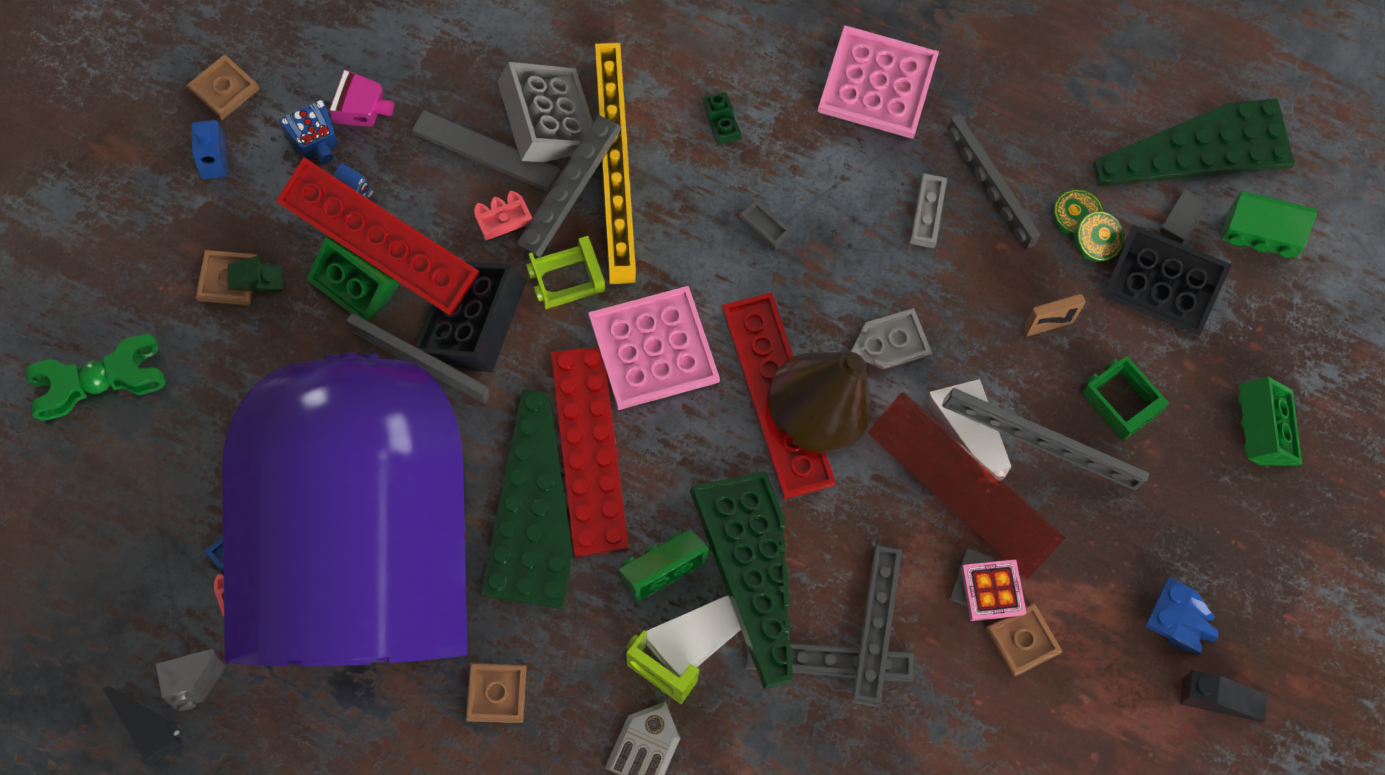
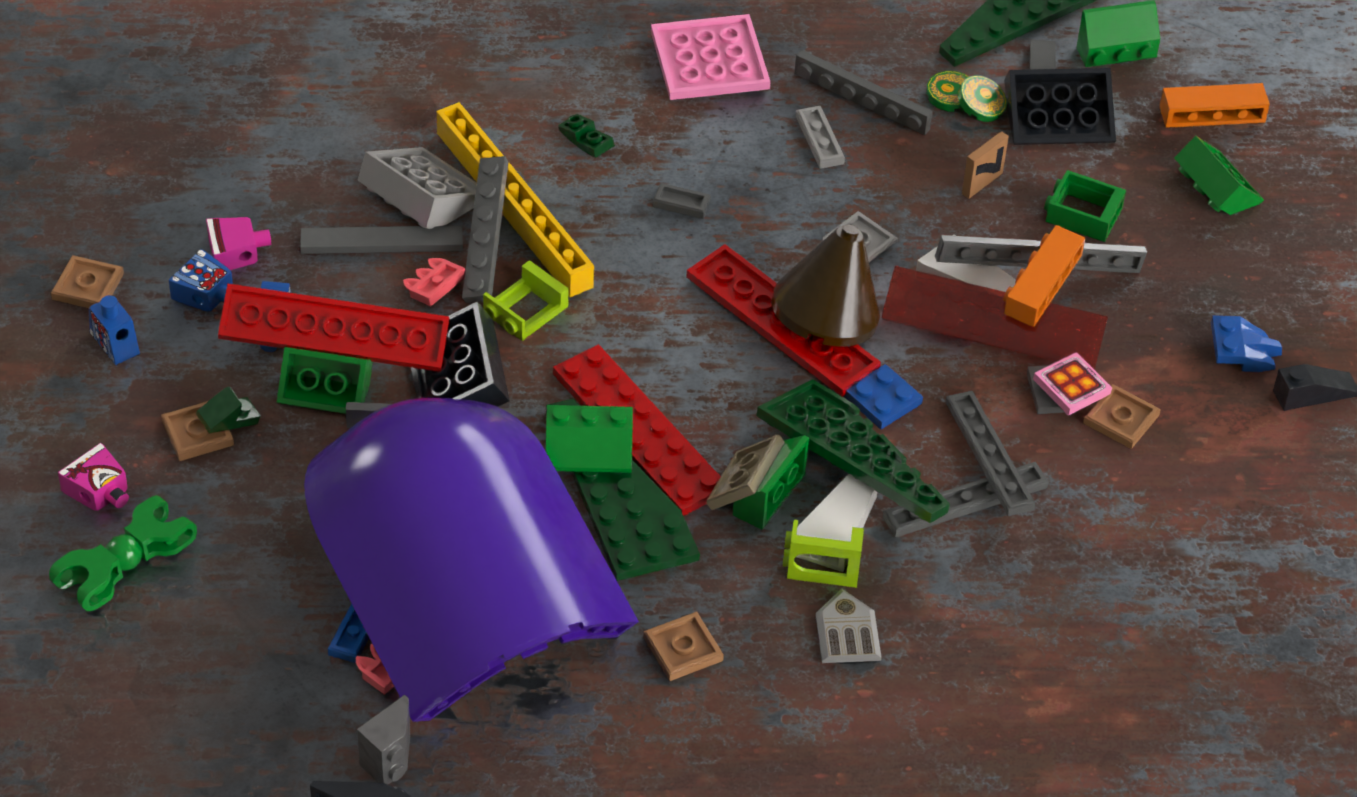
camera: 25 degrees left, 20 degrees down
bright pink plate [588,286,720,410] -> none
none -> dark pink torso [58,443,129,511]
none -> green slope [546,405,633,473]
none -> dark tan tile [706,435,785,510]
none -> blue plate [844,364,923,429]
none -> orange brick [1003,225,1085,327]
none -> orange brick [1159,83,1270,128]

